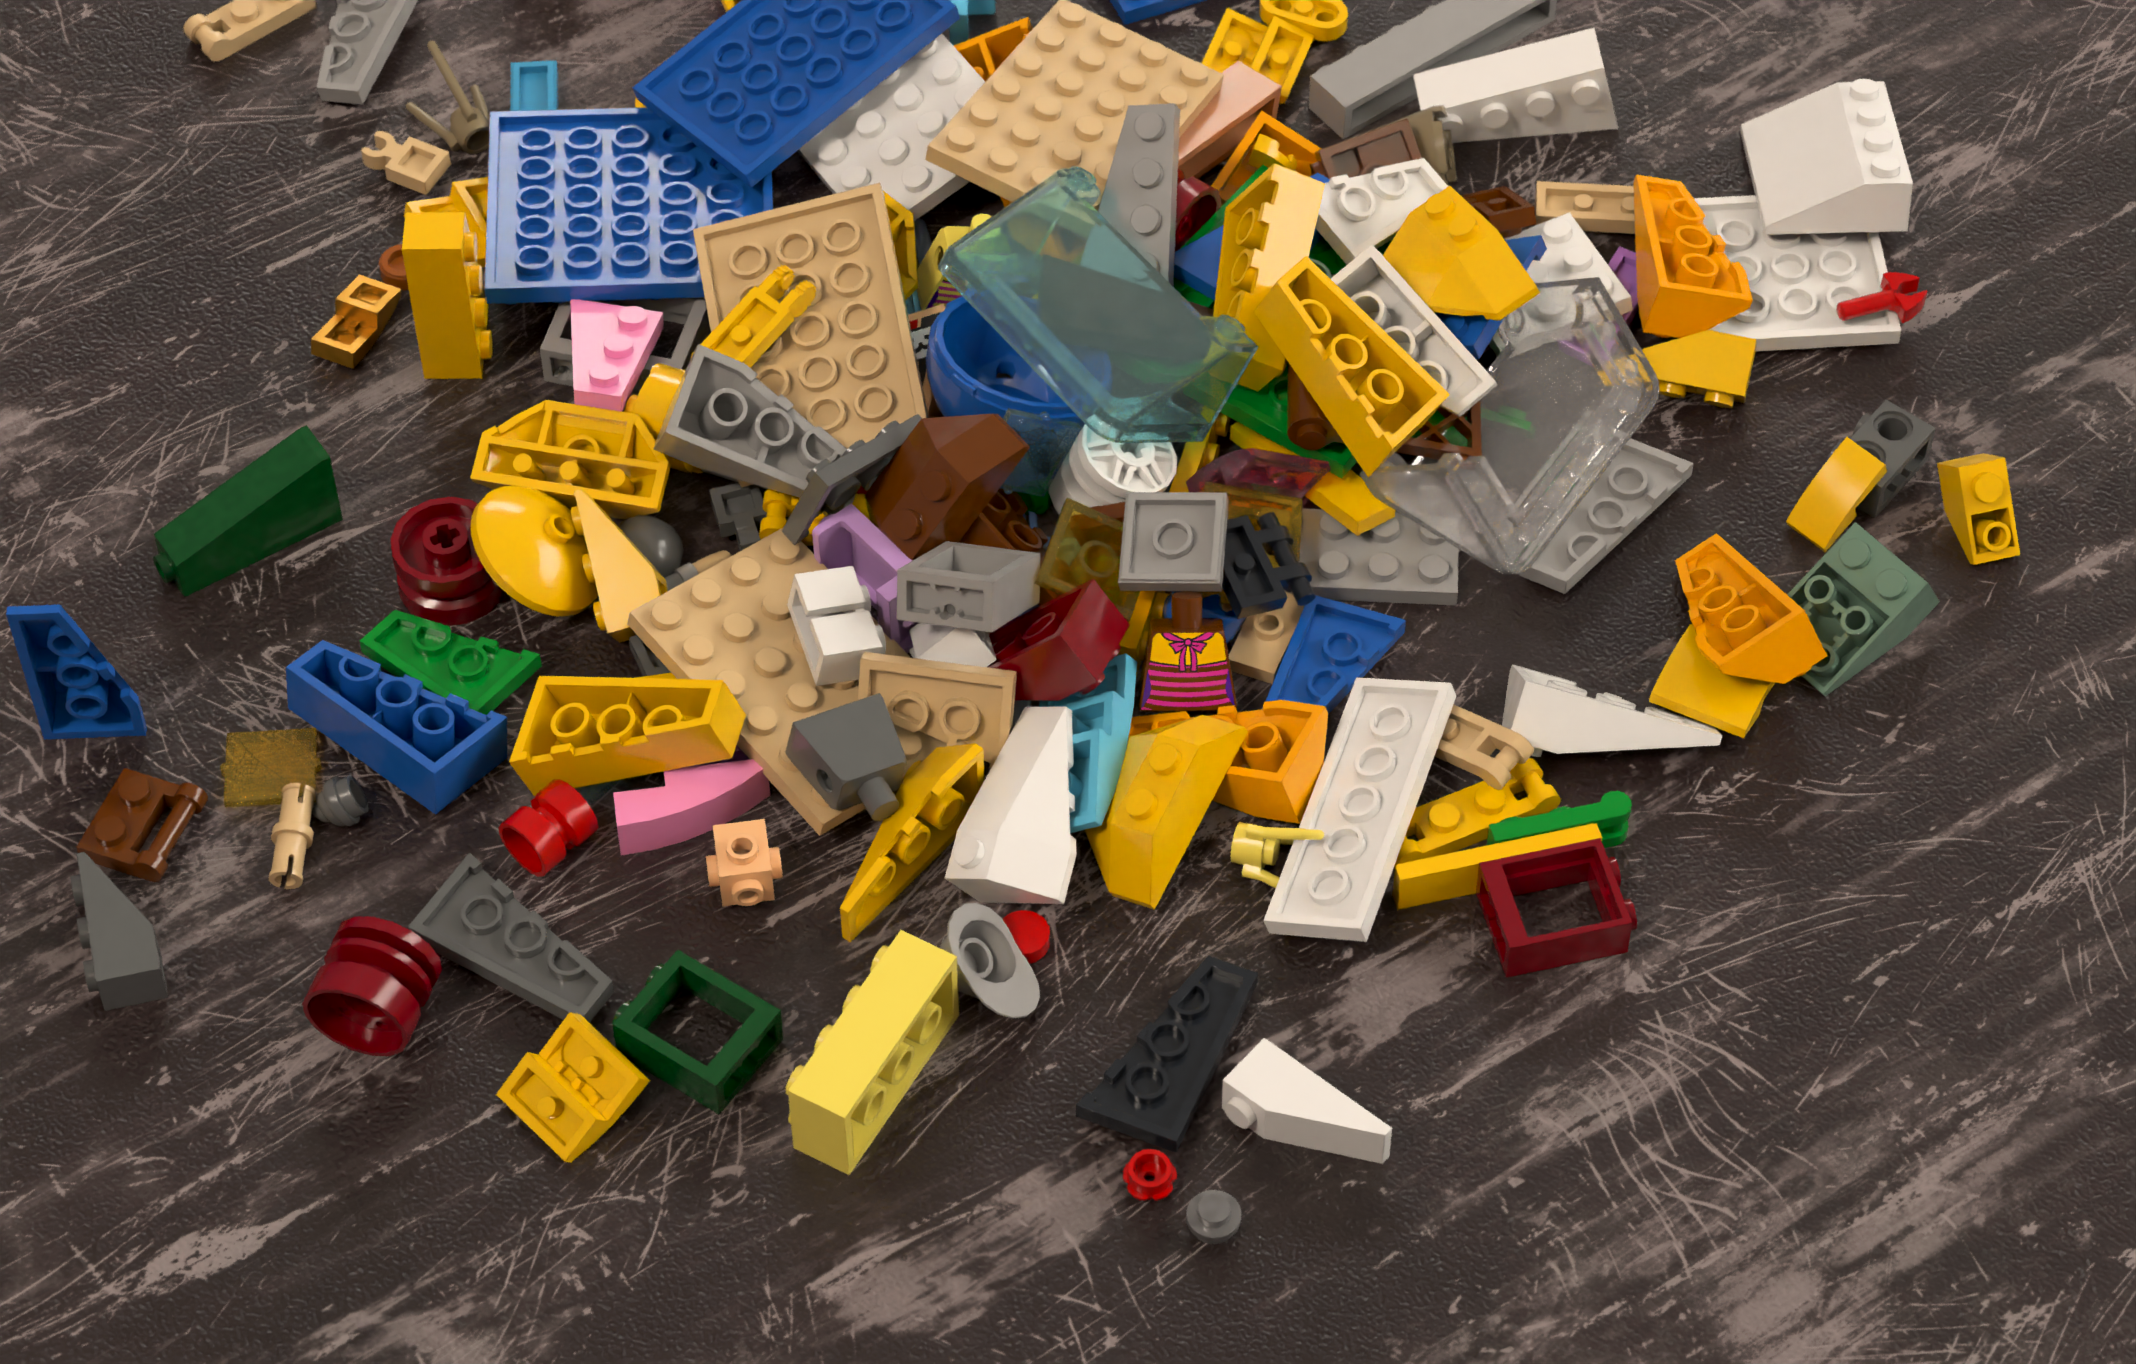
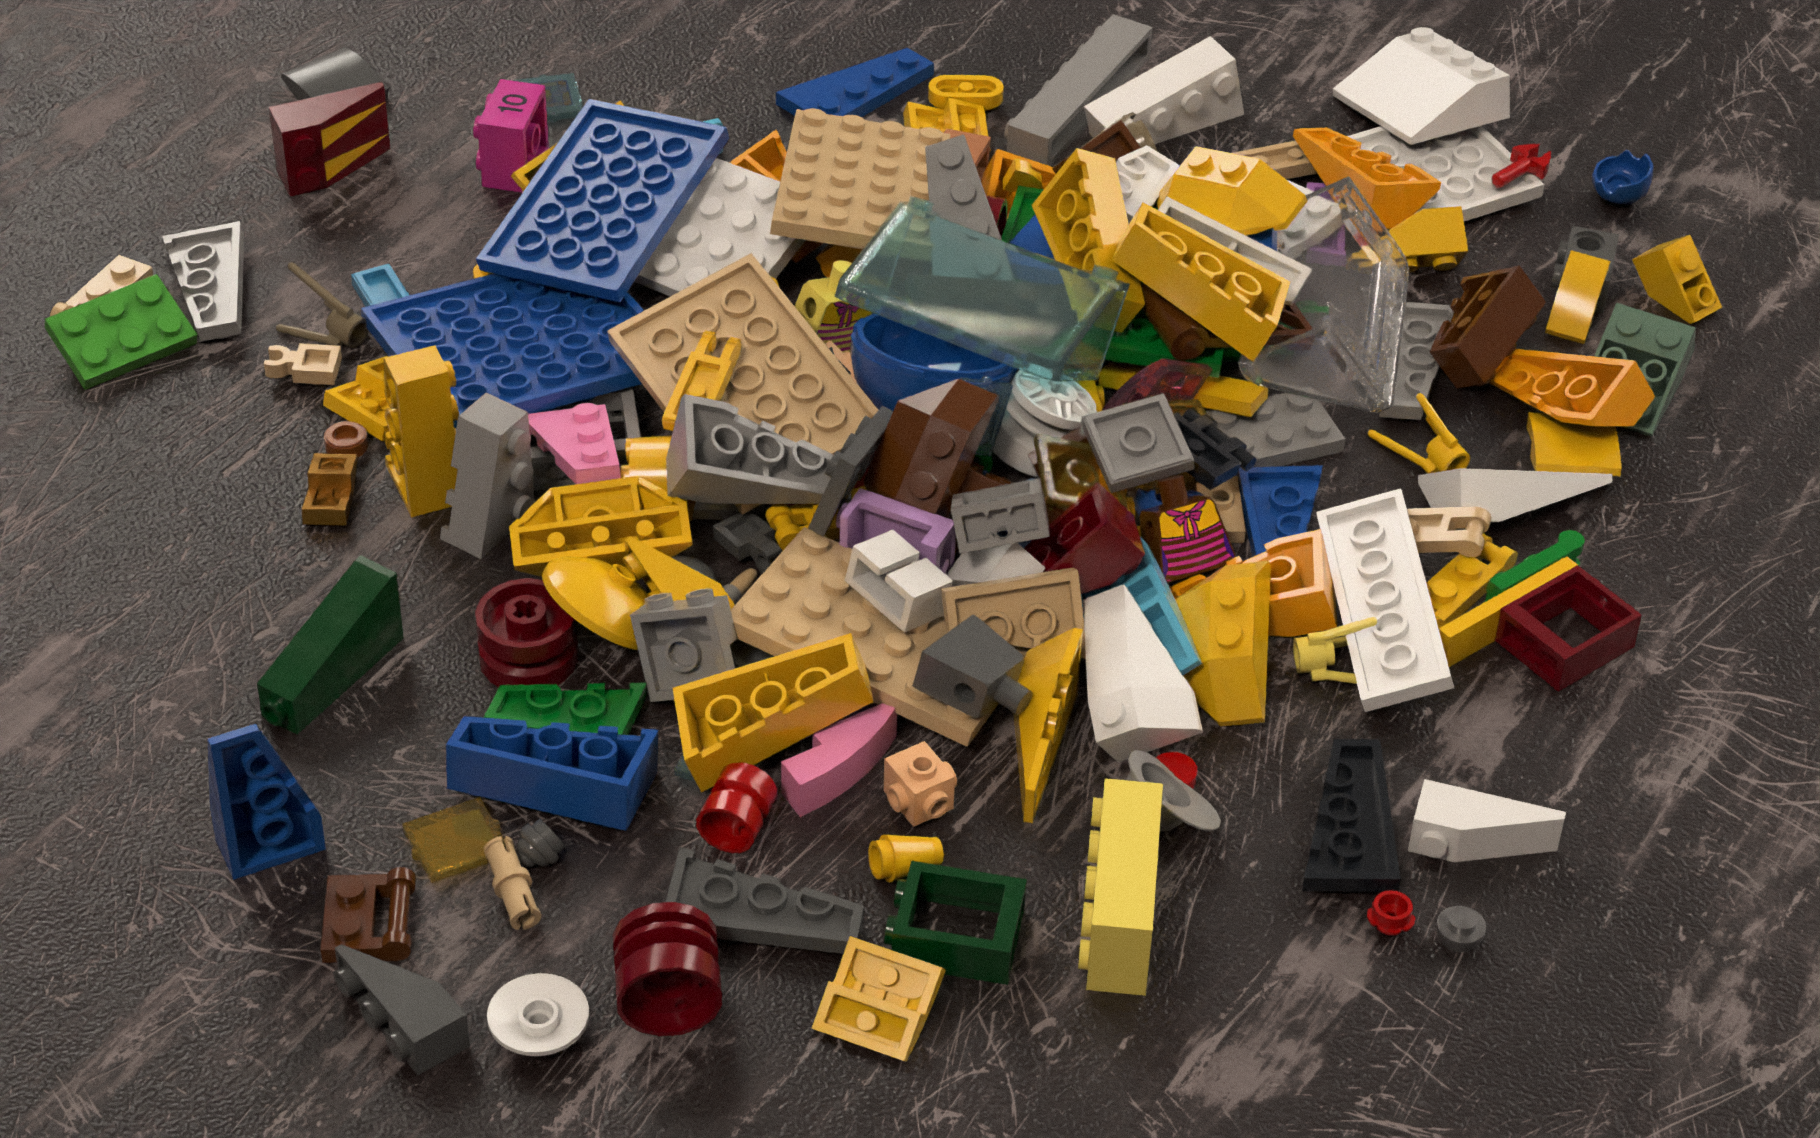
camera: 25 degrees left, 10 degrees down
none -> bright green plate [45,274,197,390]
none -> light grey wedge [440,393,535,559]
none -> white dish [487,973,589,1056]
none -> light grey plate [630,588,737,702]
none -> yellow cone [868,835,944,882]
none -> yellow plant [1368,393,1470,474]
none -> reddish brown wedge [1429,265,1546,389]
none -> blue hair [1592,150,1654,205]

